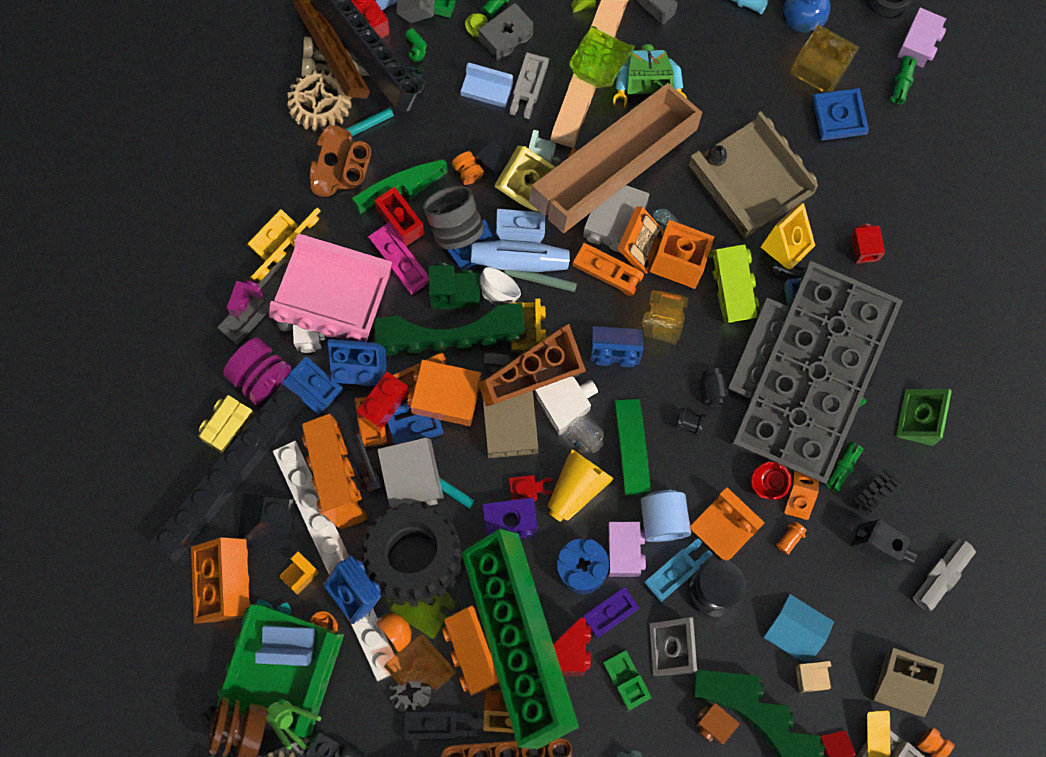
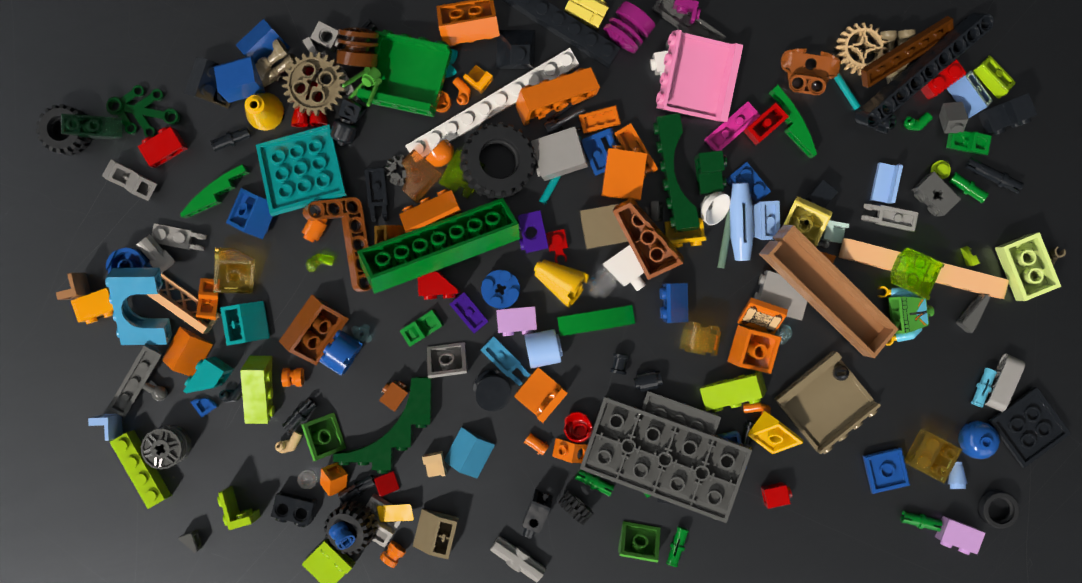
camera: 90 degrees right, 15 degrees up
yellow bracket [247,208,320,282] -> none
medium blue panel [255,625,315,666] -> none
blue plate [282,356,343,416] -> none
blue brick [324,556,381,624] -> none
blue slope [328,339,386,386] -> none
red brick [356,372,409,432] -> none
dark grey wheel [423,186,484,249] -> none
orange wheel [451,151,484,185] -> none
orange plate [573,243,644,296] -> none
none -> orange arm [452,77,471,105]
none -> green pin [666,526,689,567]
none -> orange arm [743,402,771,415]
none -> light blue cone [948,462,968,489]

